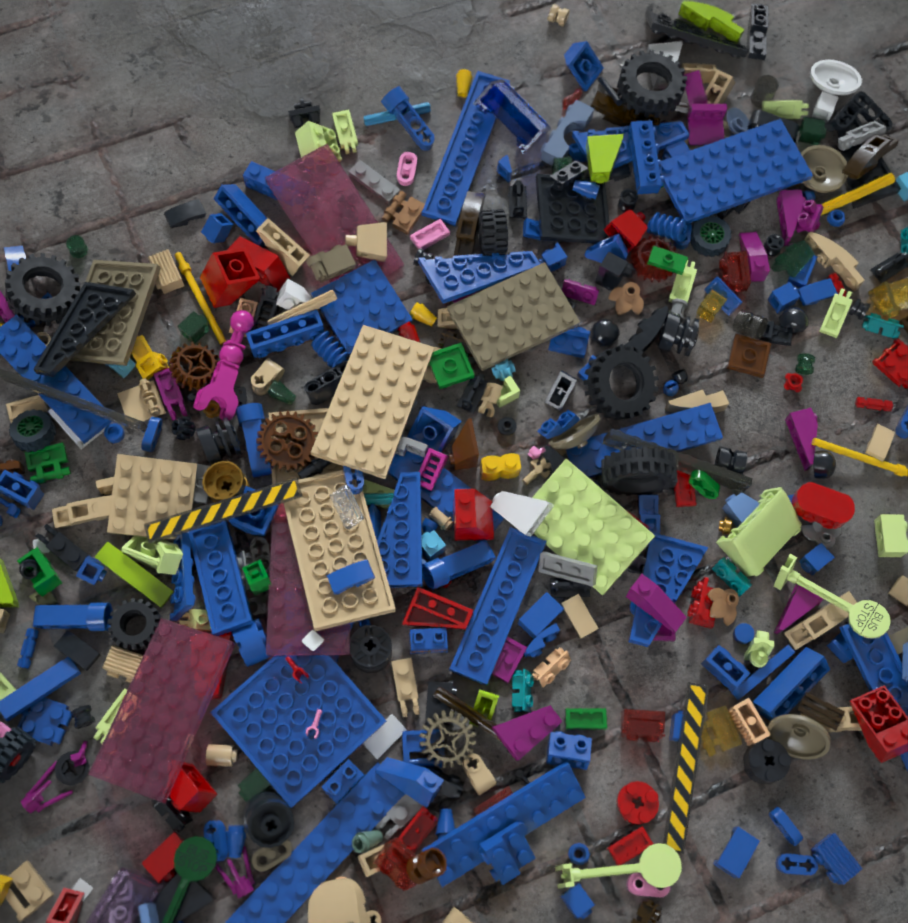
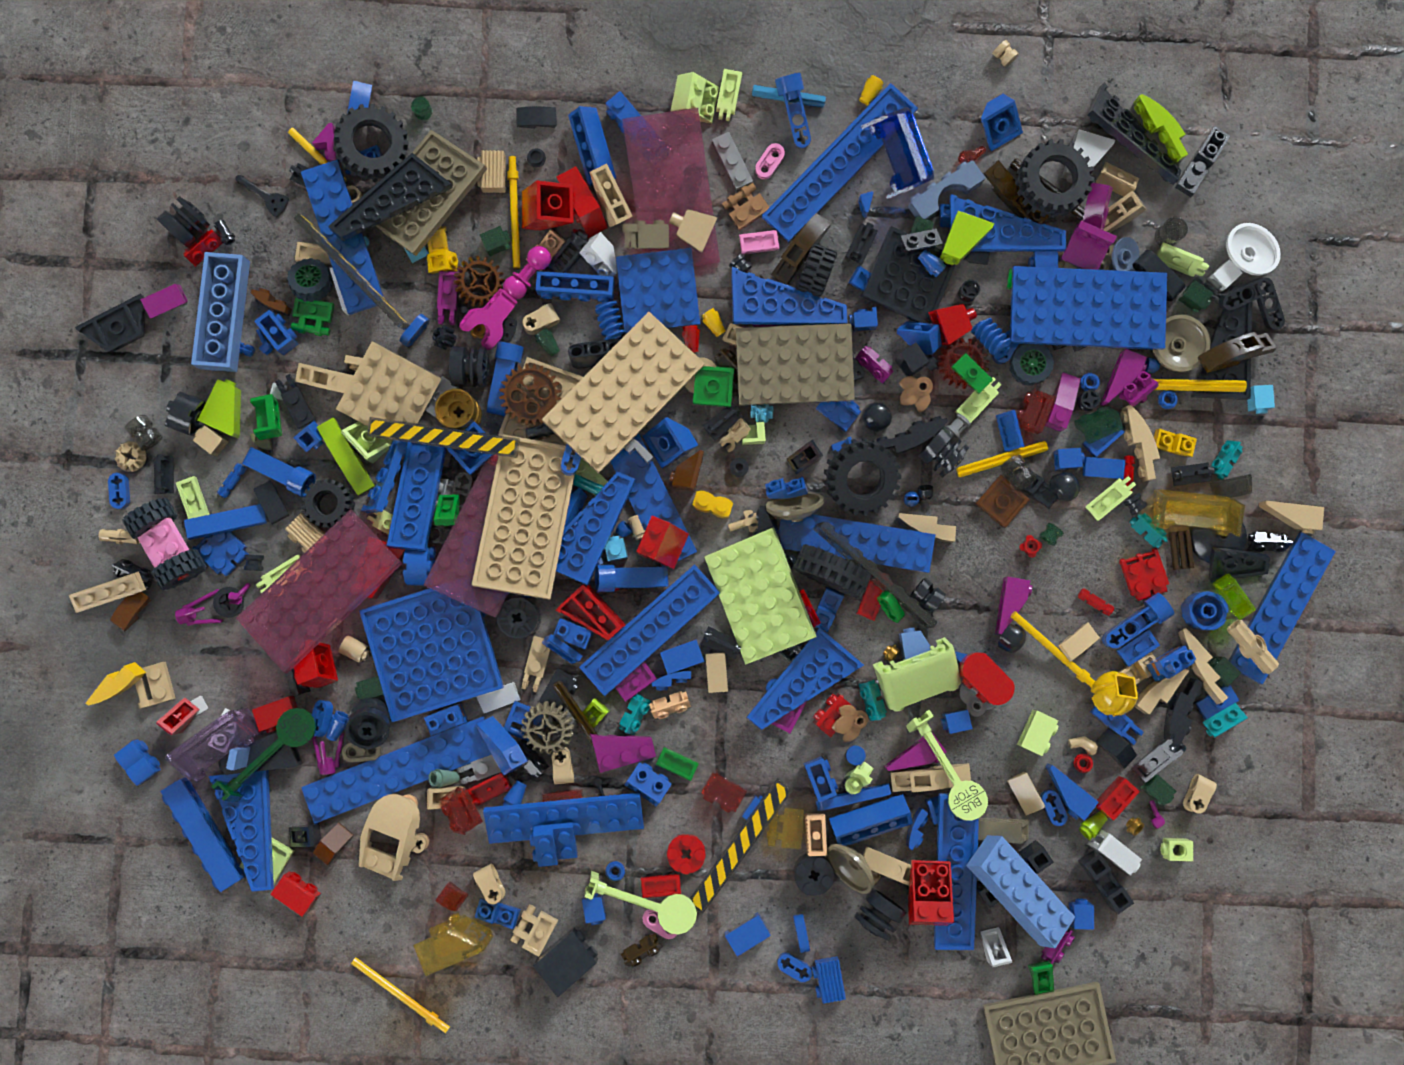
camera: 30 degrees right, 15 degrees up
black plate [19,559,40,579] -> none
blue tile [104,423,125,443] -> none
tan hinge [117,379,166,427] -> none
yellowish green panel [156,542,183,575] -> none
blue brick [201,213,234,243] -> none
tan axle [268,290,337,325] -> none
red hand [286,656,309,684] -> none
black hips [288,97,320,128] -> none
white sticker [302,630,324,651] -> none
bright pink hand [306,709,322,739] -> none
blue slope [327,559,375,595] -> none
clear plate [329,484,365,529] -> none
reddish brown wheel [406,848,447,884] -> none
dark pink slope [419,448,449,491] -> none
white slope [490,491,554,537] -> none
bright pink hand [528,444,550,460] -> none
light grey plate [538,551,598,586] -> none
black bar [598,76,623,106] -> none
magenta slope [626,574,687,633] -> none
blue brick [628,121,664,195] -> none
clear yellow bracket [696,289,727,323] -> none
dark brown tile [798,692,845,731] -> none
light grey hinge [838,121,886,150] -> none
none -> black plate [527,148,546,168]
none -> blue tile [542,634,582,664]
none -> black wheel [854,888,907,941]
none -> blue slope [906,807,929,850]
none -> yellow axle [956,441,1048,477]
none -> blue plate [1080,373,1100,391]
none -> yellow slope [1154,429,1197,457]

